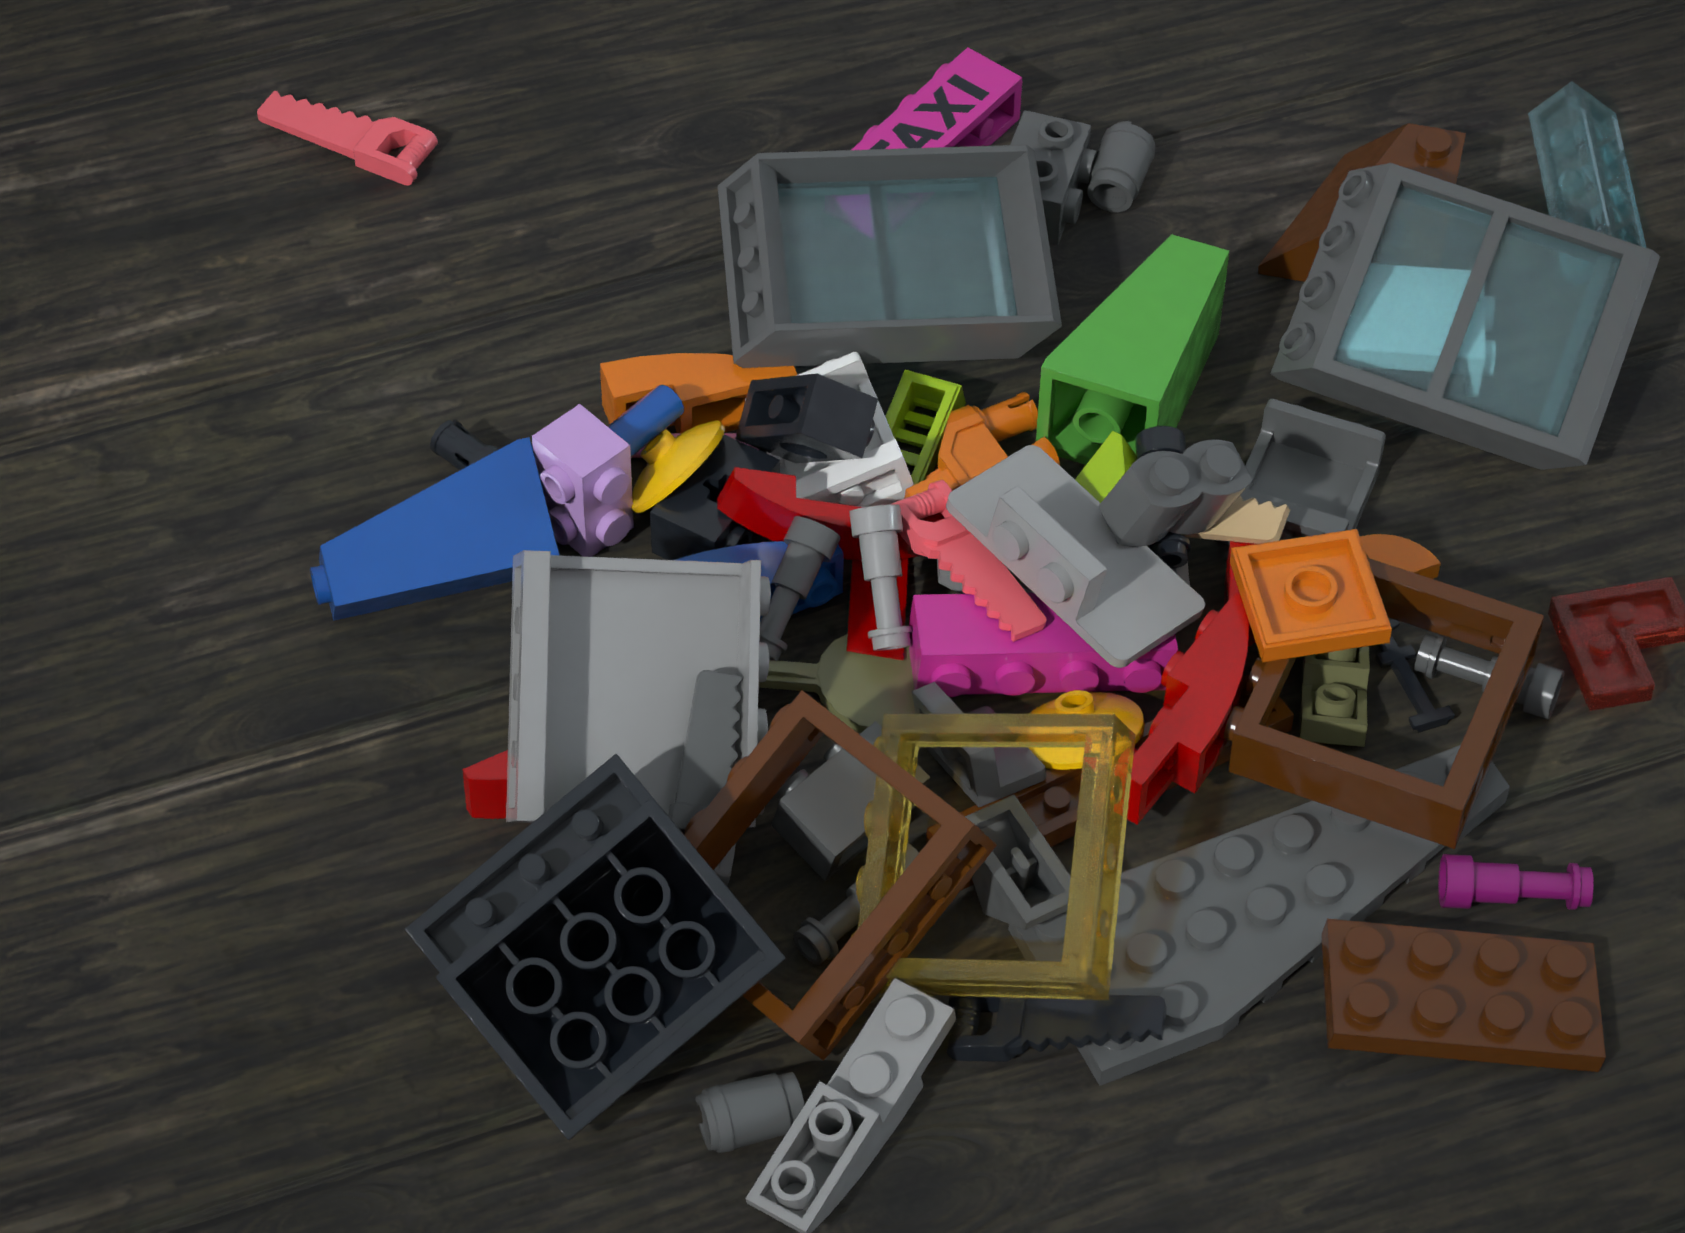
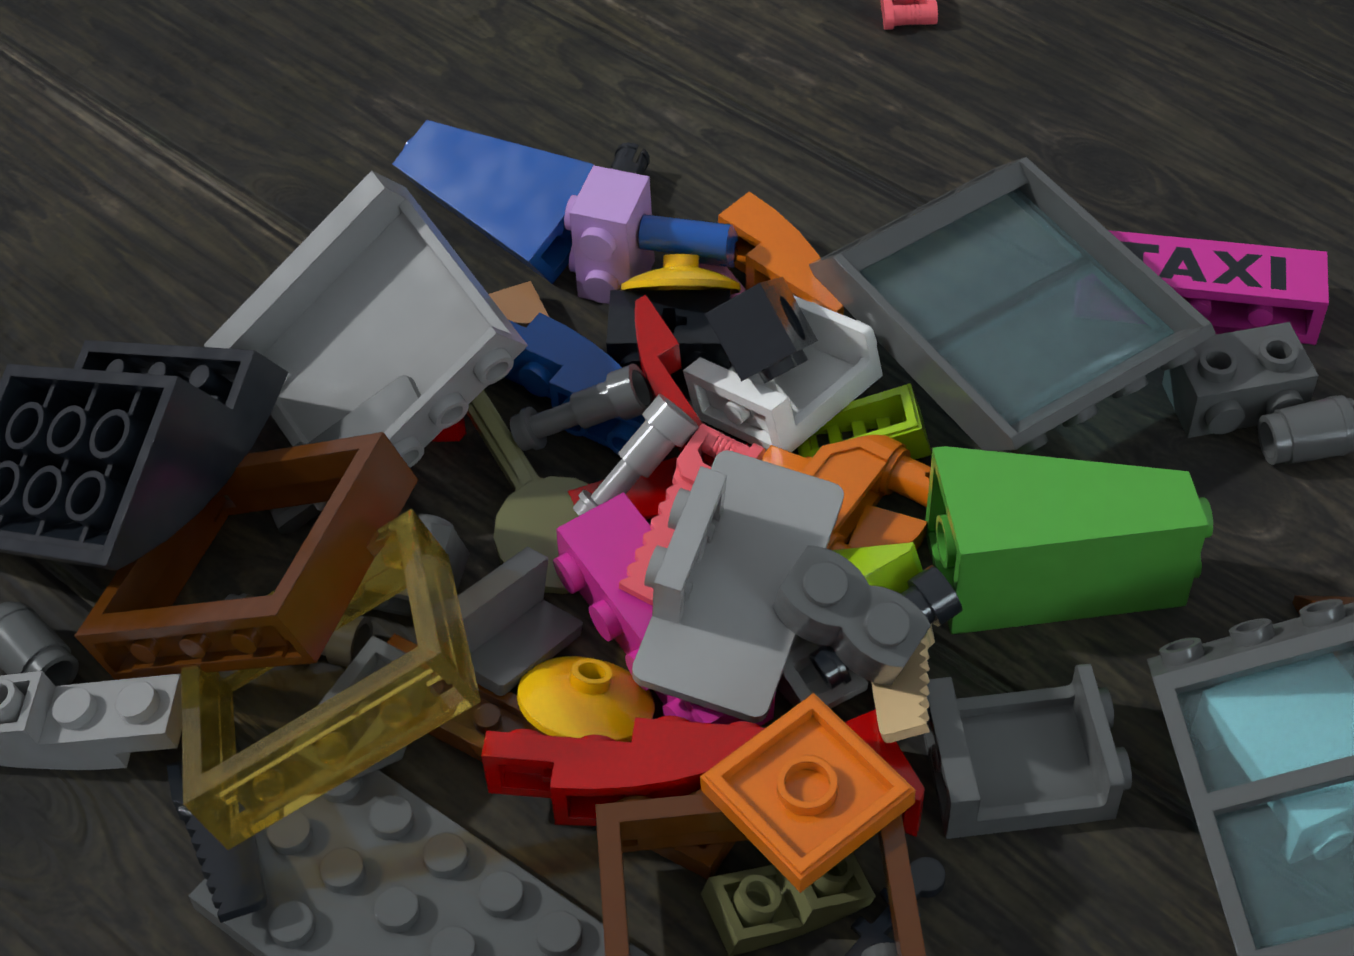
camera: 65 degrees right, 0 degrees up
orange tile [1360,534,1441,579] -> none

